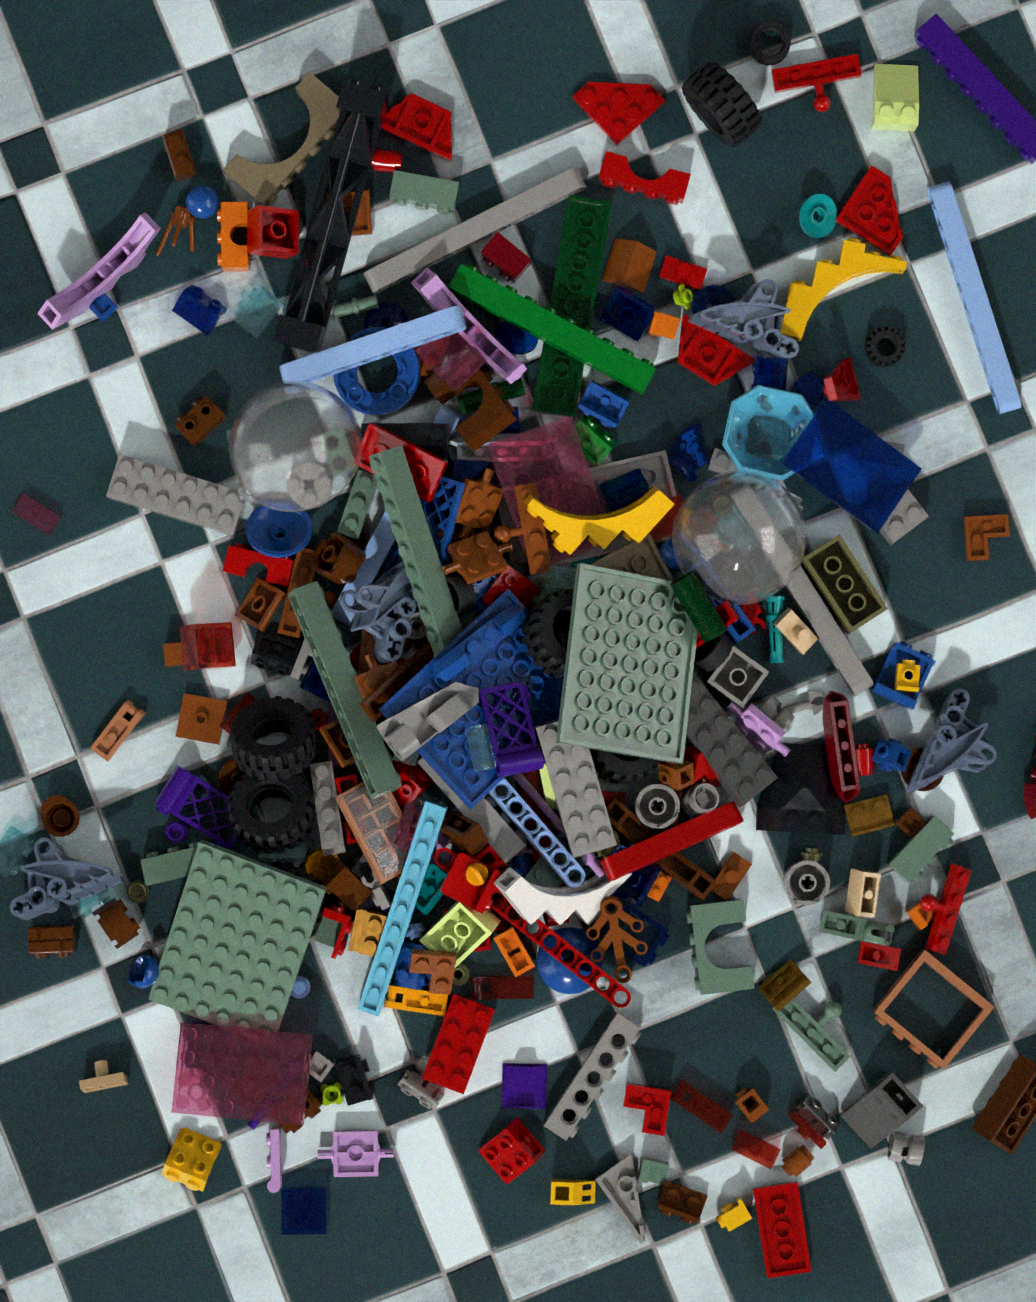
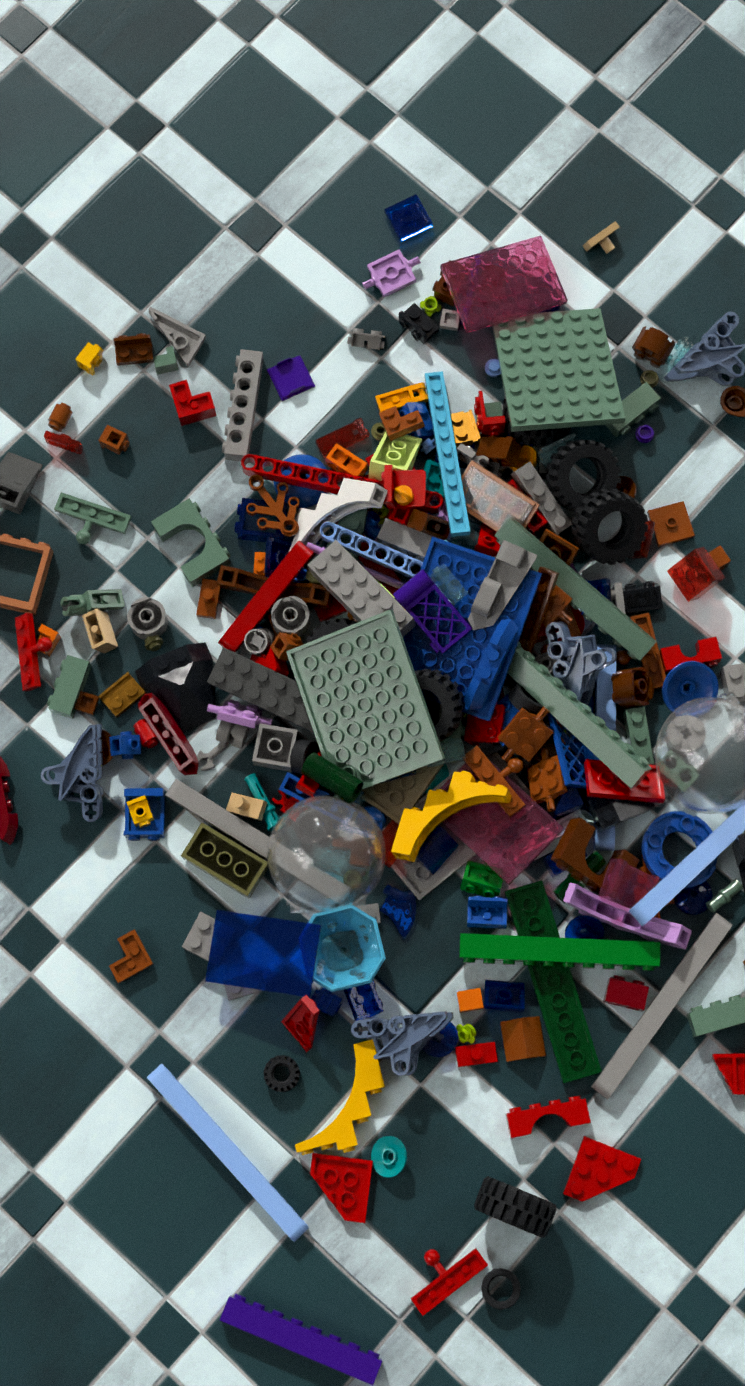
camera: 155 degrees right, 10 degrees down
reddish brown brick [28,925,77,958] -> none
nougat plate [90,699,146,762] -> none
blue hair [128,955,159,989] -> none
dark purple piece [154,765,253,849] -> none
yellow bracket [162,1128,222,1192] -> none
dark orange slope [235,577,286,633] -> none
lavender plate [266,1127,282,1193] -> none
red plate [310,708,328,730] -> none
clear pink plate [394,802,421,853] -> none
red brick [422,993,496,1094] -> none
red bracket [478,1117,546,1184] -> none
yellow slope [550,1178,596,1205] -> none
clear red plate [670,1079,734,1134] -> none
red wing [677,314,756,386] -> none
clear red plate [730,1129,781,1169] -> none
red plate [753,1181,812,1278] -> none
pearl gold plate [757,959,811,1012] -> none
dark grey hinge [795,1094,840,1139] -> none
red slope [857,941,901,971] -> none
yellowish green slope [871,64,919,131] -> none

